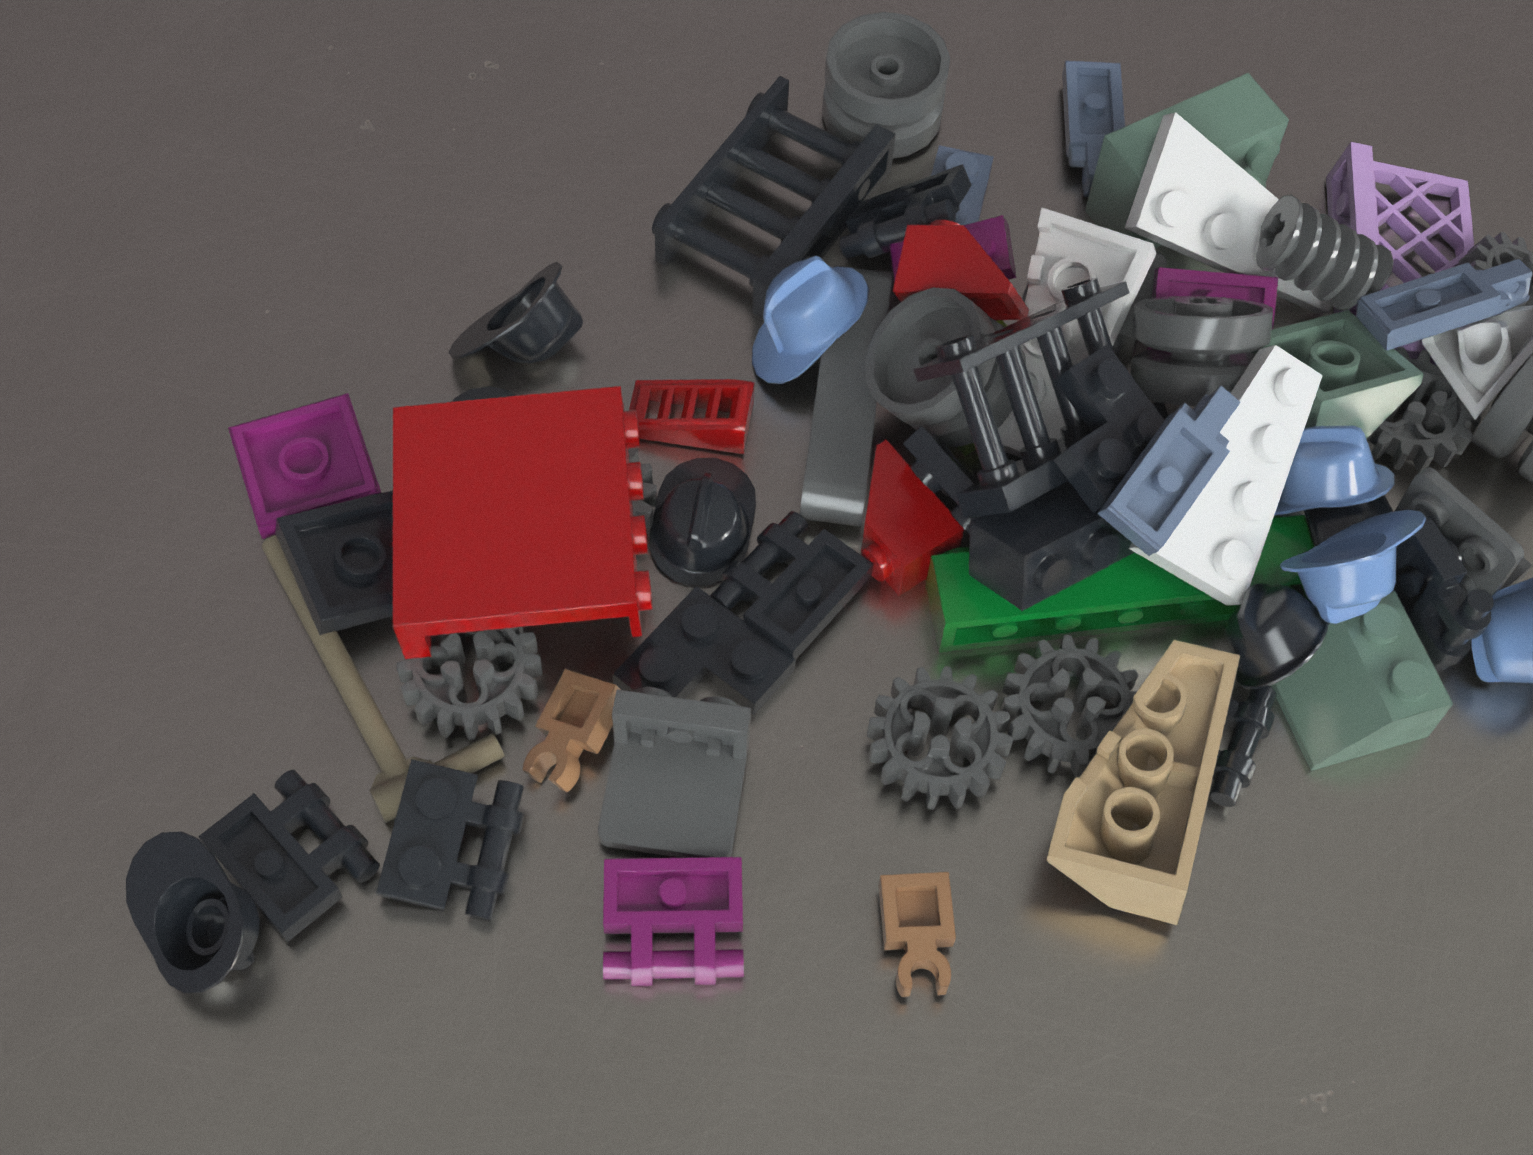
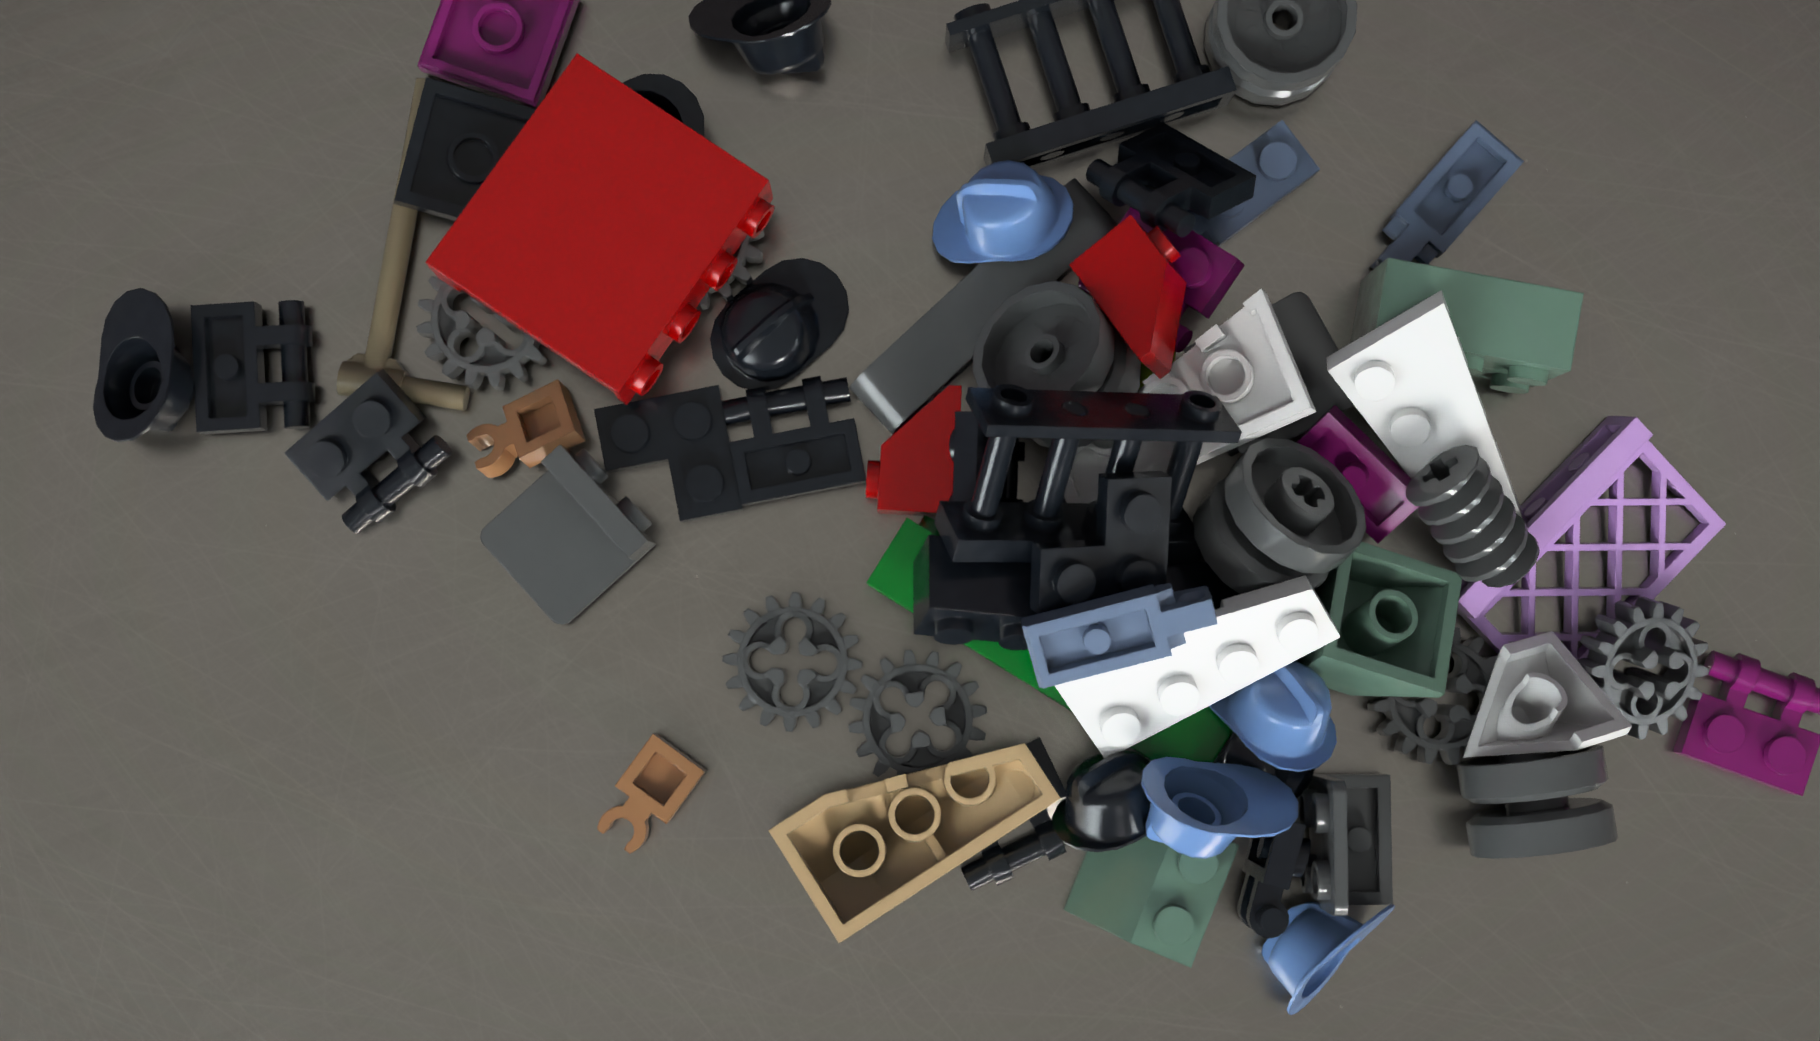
camera: 40 degrees right, 25 degrees up
magenta plate [603,857,744,986] -> none
red slope [629,379,755,455] -> none
sand blue hinge [1356,259,1532,351] -> none

